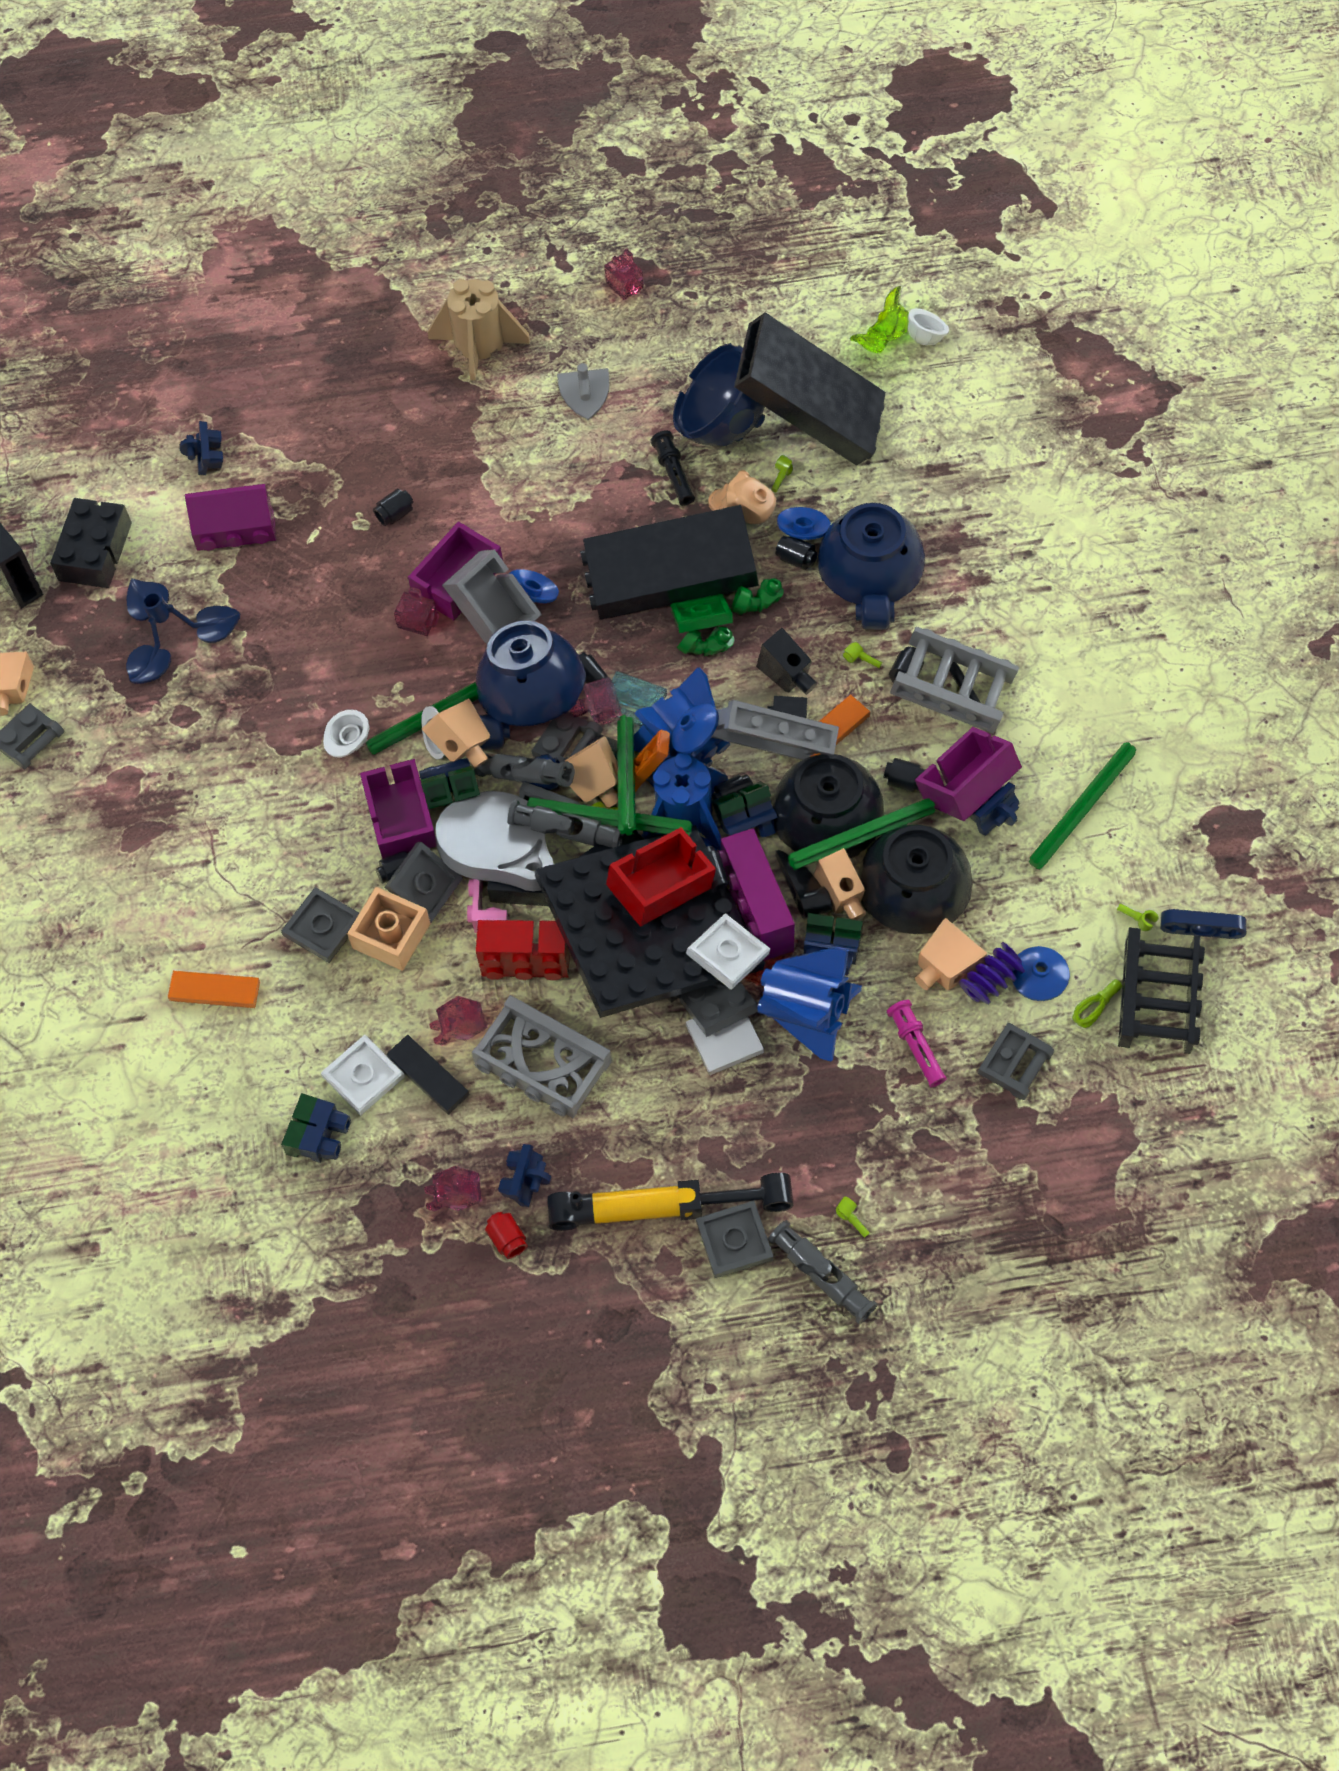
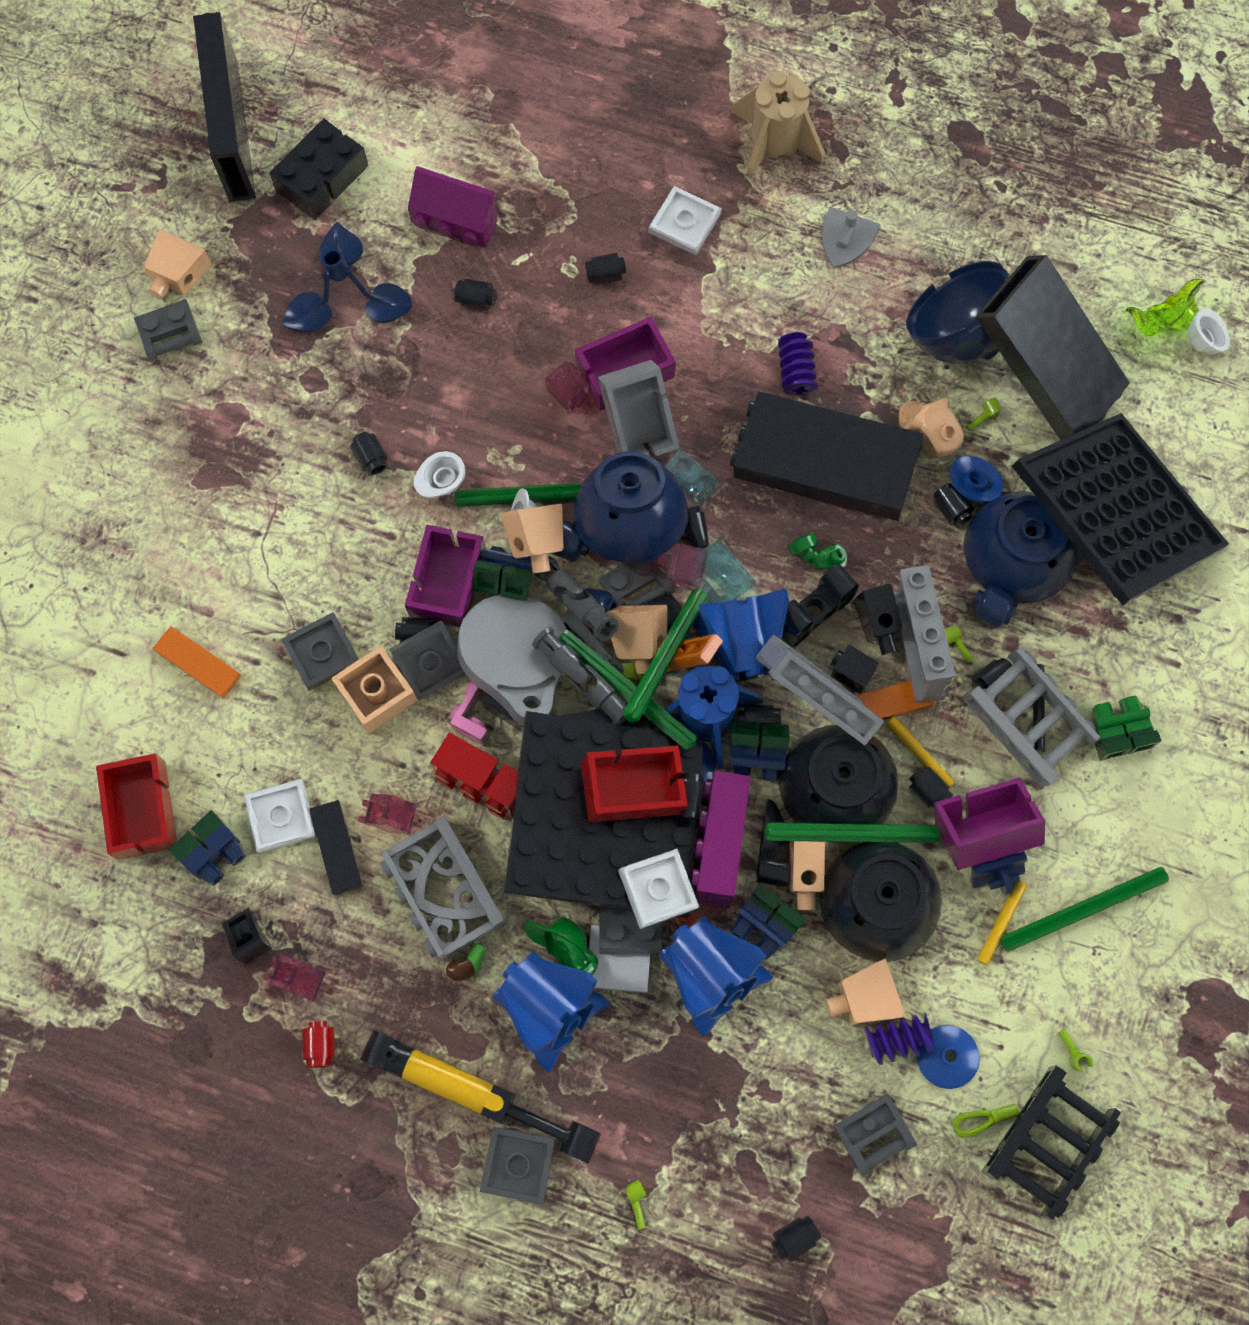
camera: 25 degrees right, 10 degrees up
dark blue hips [179,421,223,475] -> none
dark blue hips [498,1144,551,1207] -> none
blue dish [509,569,559,603] -> none
clear pink brick [604,249,644,300] -> none
black pin [650,430,695,506] -> none
green tile [670,594,733,633] -> none
blue dish [671,703,719,754] -> none
green arm [730,578,784,615] -> none
dark grey piece [768,1220,878,1324] -> none
dark pink pin [886,999,947,1088] -> none
dark blue beam [1160,909,1247,939] -> none
none -> red piece [96,753,177,860]
none -> black slope [222,907,272,964]
none -> black brick [350,432,388,476]
none -> arm [446,943,487,981]
none -> black brick [454,279,497,311]
none -> blue brick [492,952,610,1073]
none -> green hair [525,916,599,976]
none -> white tile [648,186,722,255]
none -> clear light blue leg [665,448,719,502]
none -> black brick [771,1215,821,1263]
none -> dark purple piece [778,332,818,395]
none -> black beam [782,563,859,648]
none -> yellow bar [886,716,955,787]
none -> light grey fence [894,565,955,703]
none -> yellow bar [977,880,1028,966]
none -> black plate [1012,413,1229,606]
none -> hips [1092,695,1162,761]

